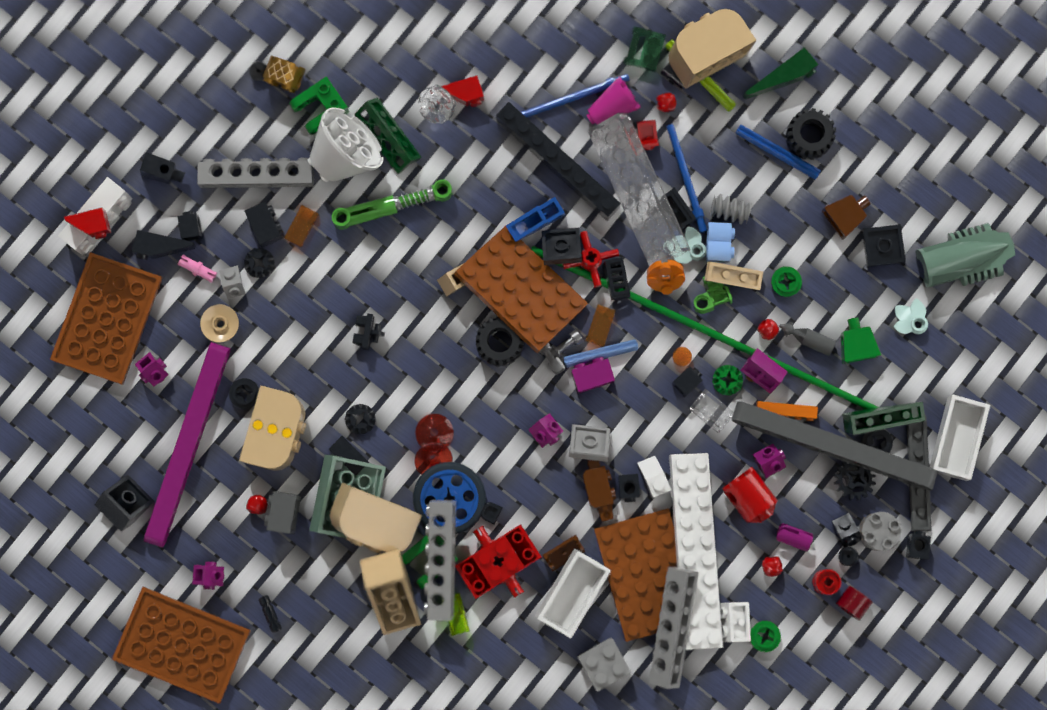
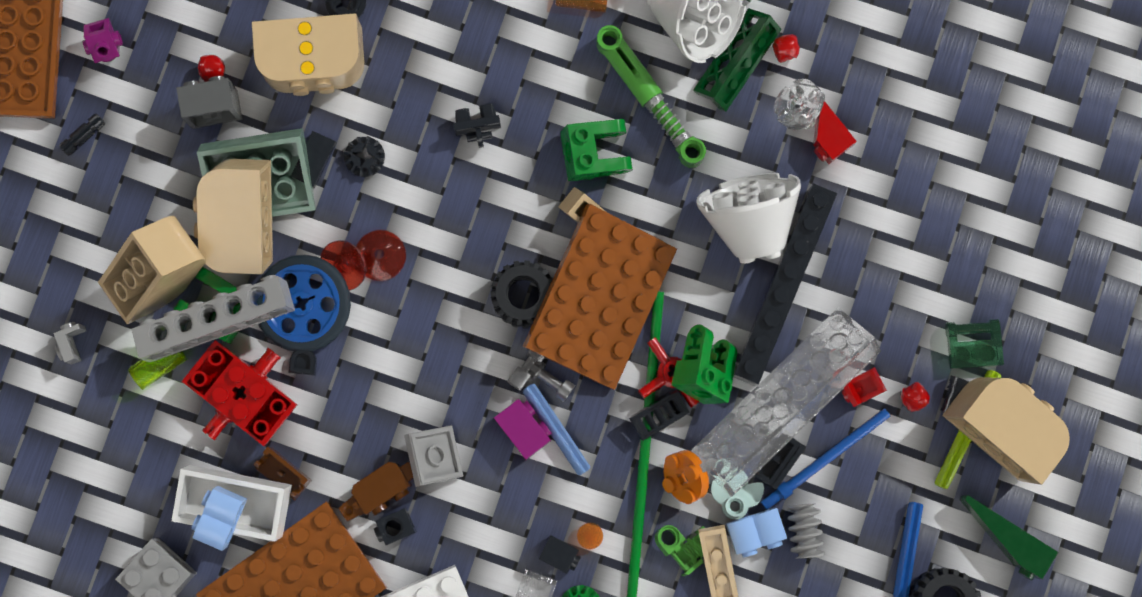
camera: 65 degrees right, 0 degrees up
blue slope [506,197,565,242] -> none
blue bar [521,74,630,118] -> none
magenta brick [528,413,564,448] -> none
black plate [541,227,582,265] -> none
clear orange tile [586,305,616,347] -> none
dark pink cone [587,77,641,125] -> none
white slope [637,456,671,499] -> none
none -> light grey bracket [54,322,86,364]
none -> light blue brick [191,486,247,551]
none -> green brick [560,119,633,182]
none -> green brick [672,324,737,404]
none -> white cone [696,173,801,263]
none -> red piece [772,34,800,63]

